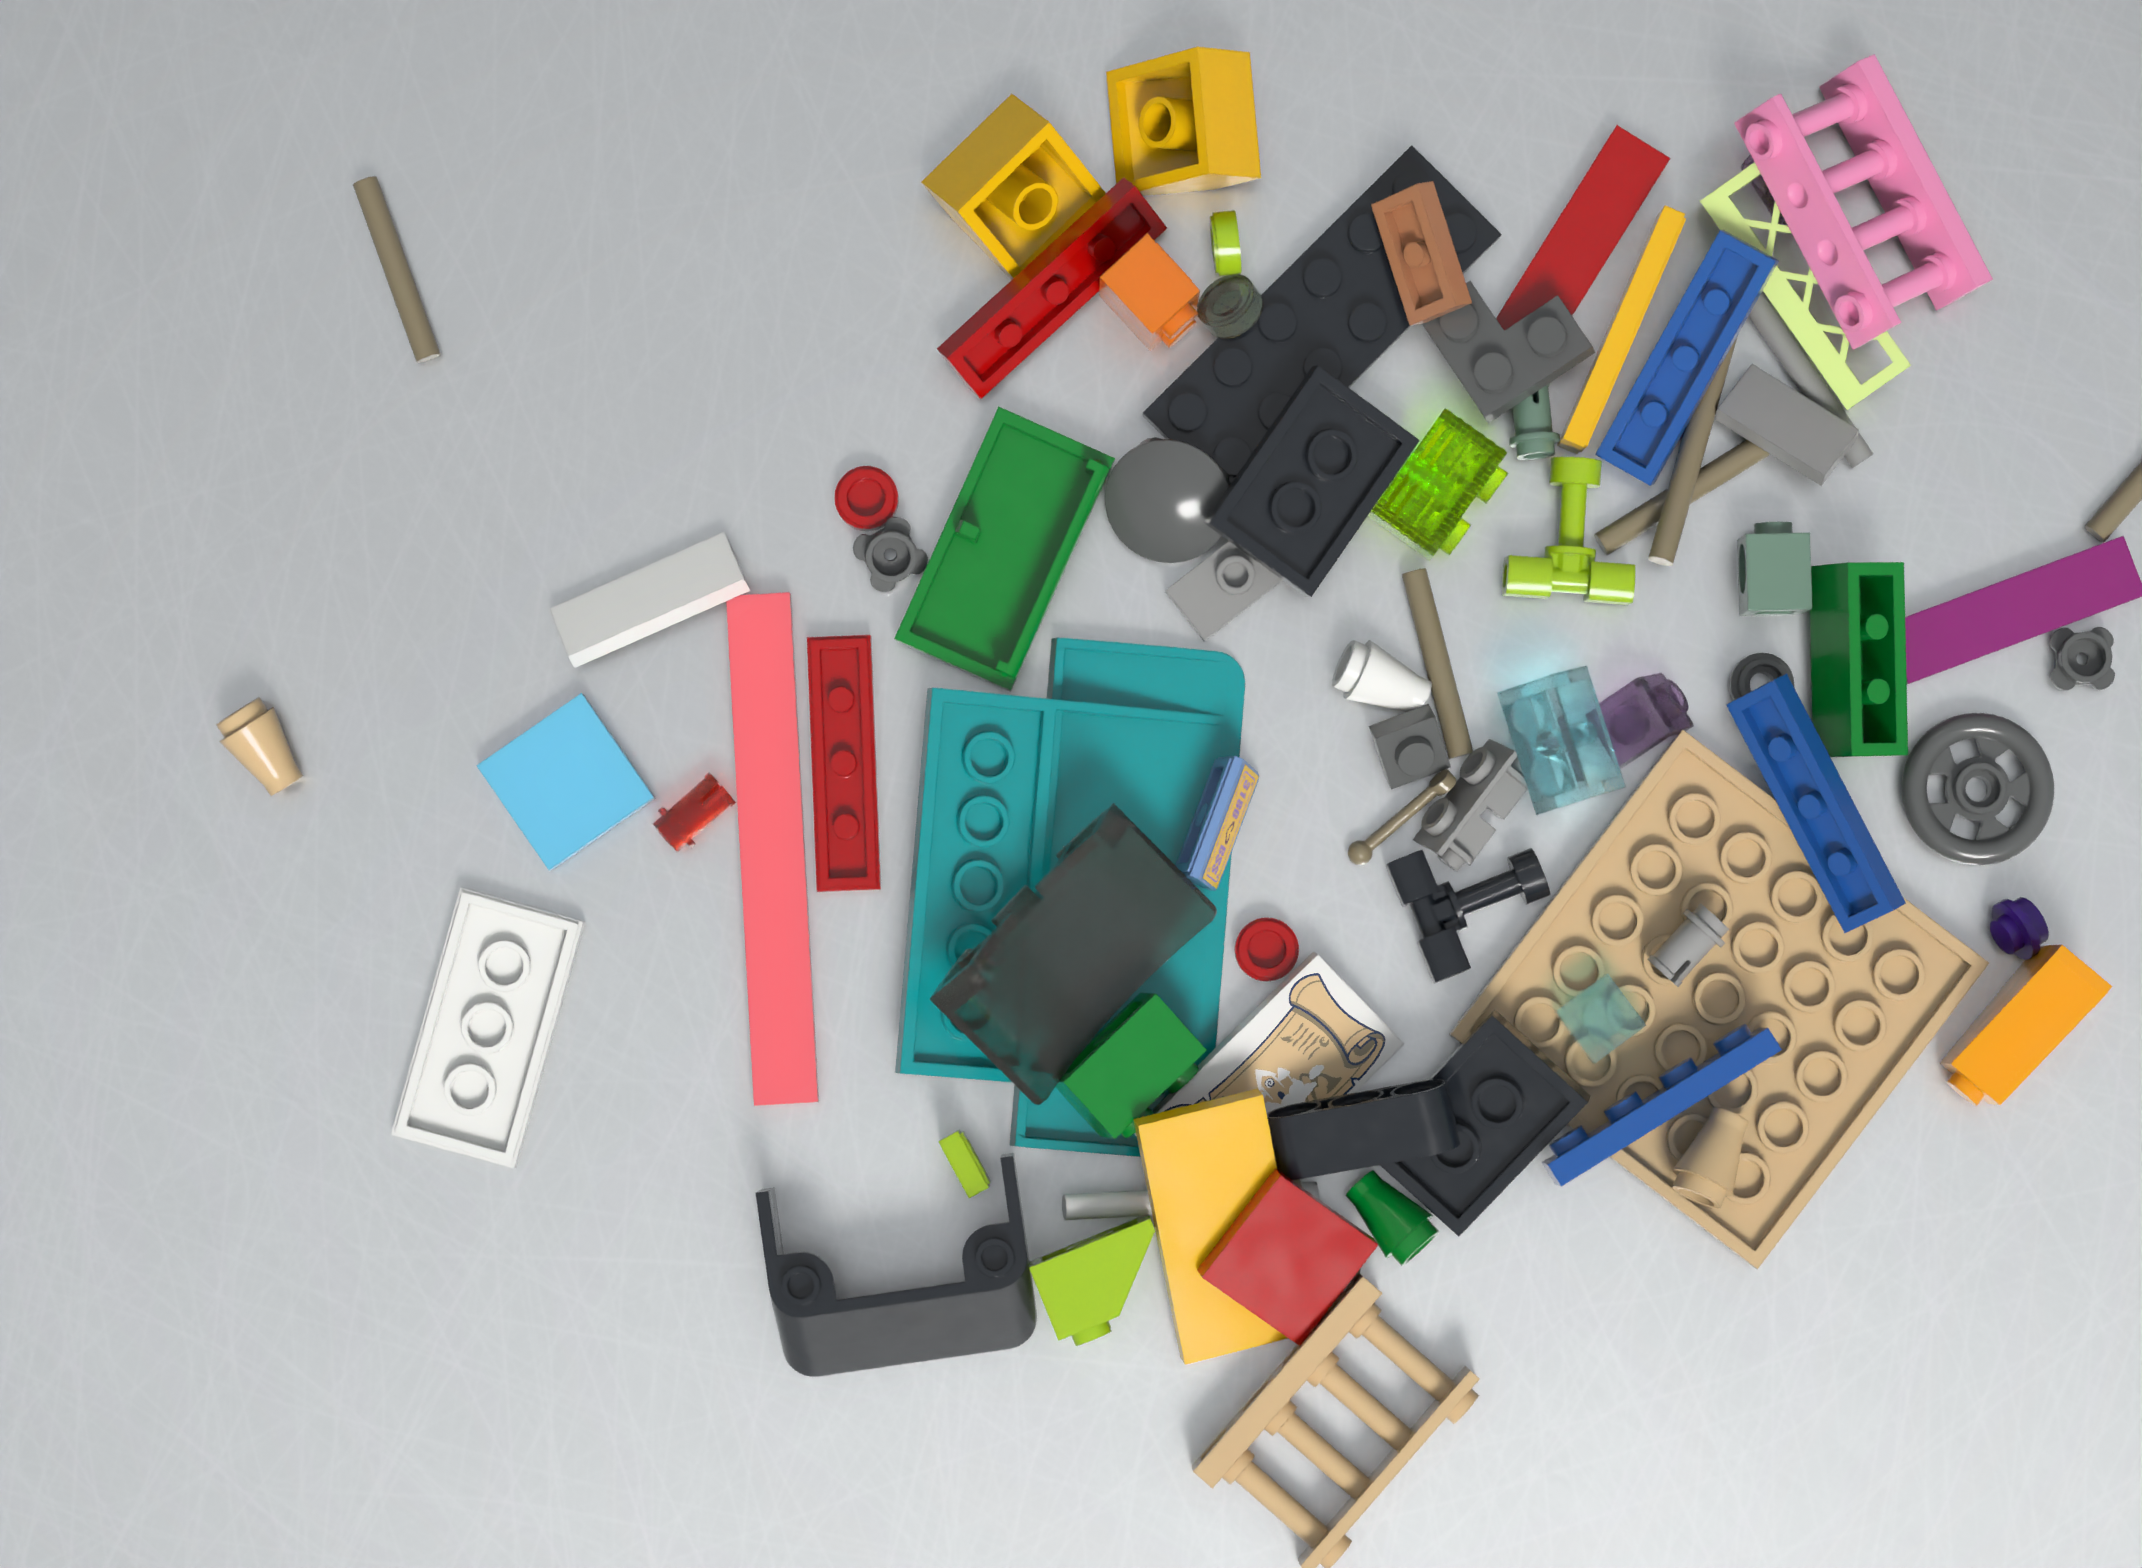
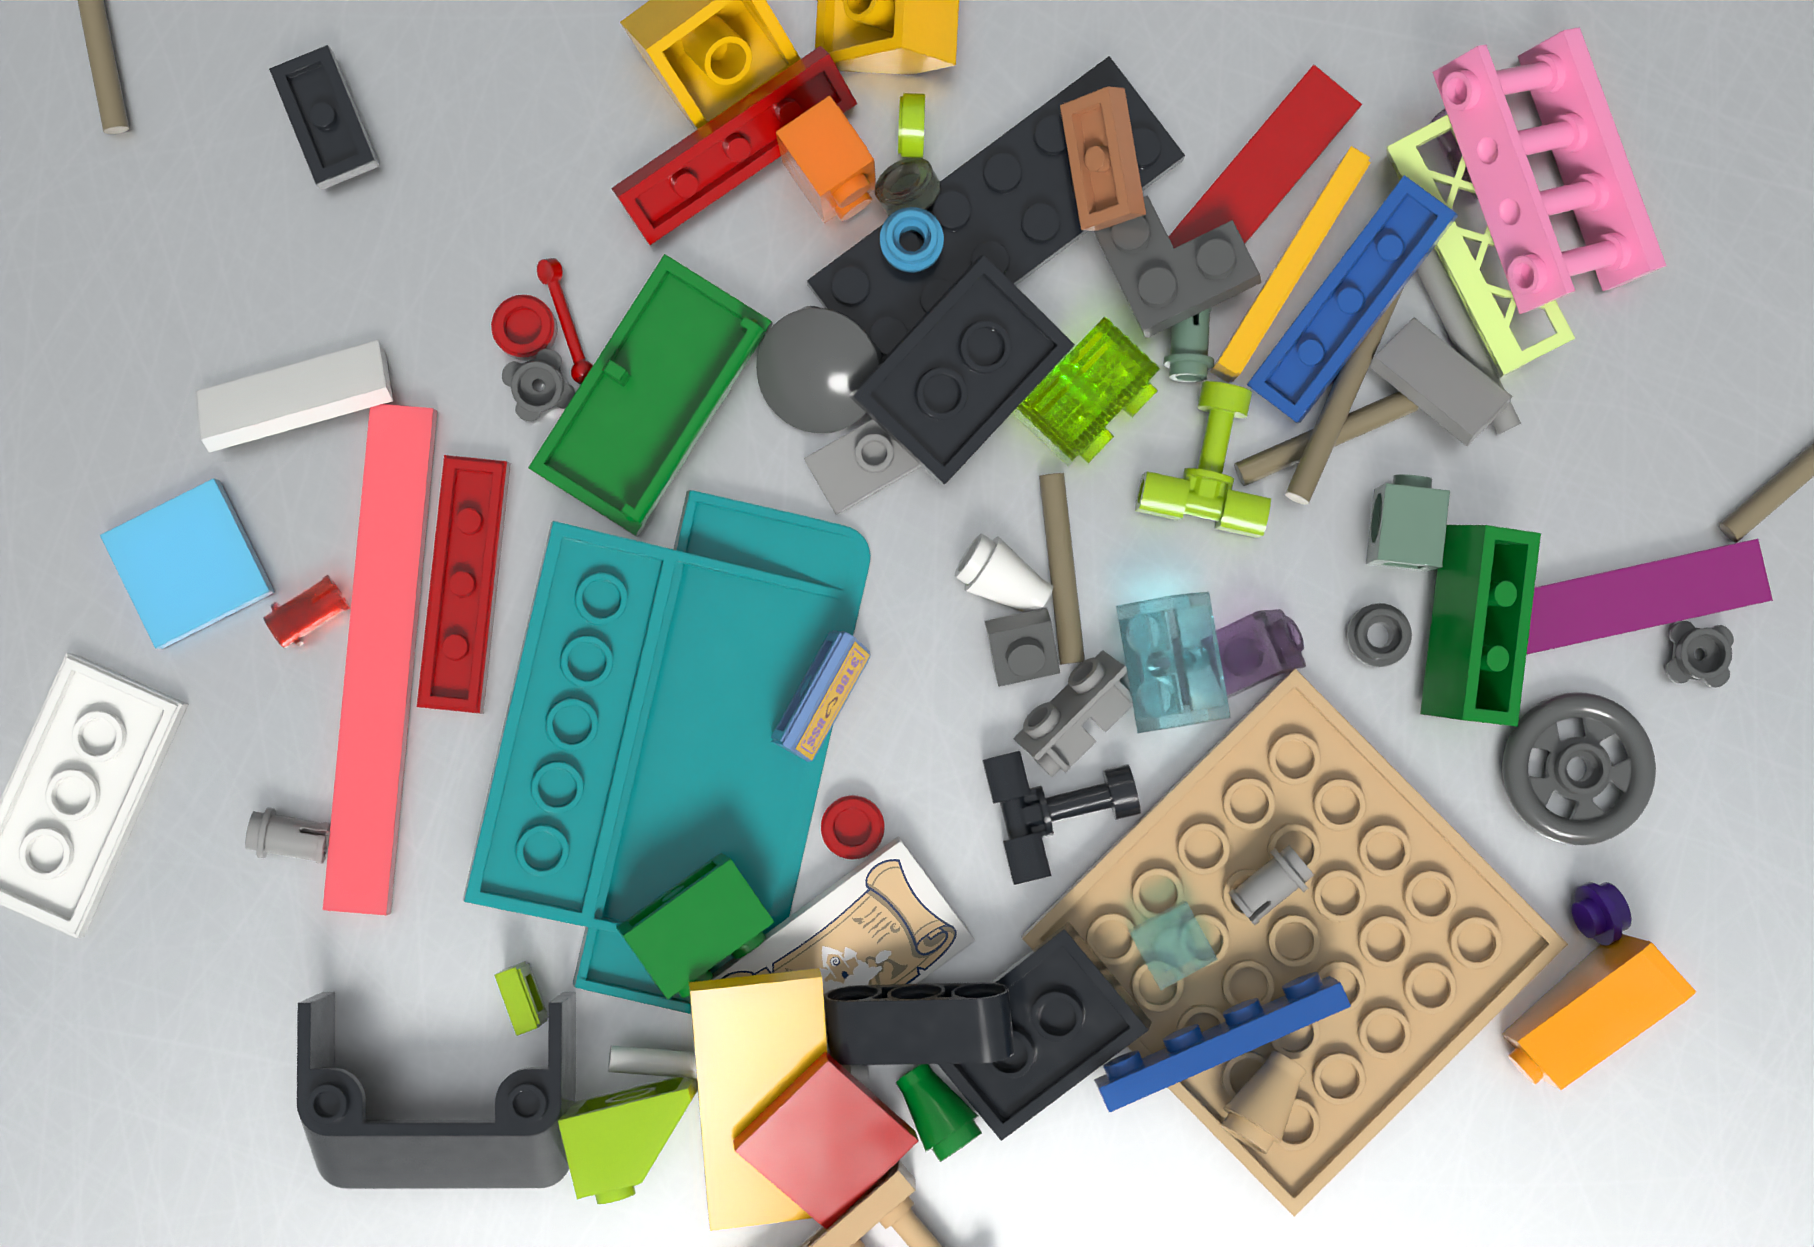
camera: 10 degrees right, 0 degrees up
clear smoke panel [930,803,1217,1105] -> none
dark tan hinge [1348,769,1457,865] -> none
blue plate [1727,674,1906,933] -> none
none -> light grey pin [245,807,331,864]
none -> black plate [269,45,380,190]
none -> red hinge [537,258,593,384]
none -> dark azure plate [880,207,944,272]

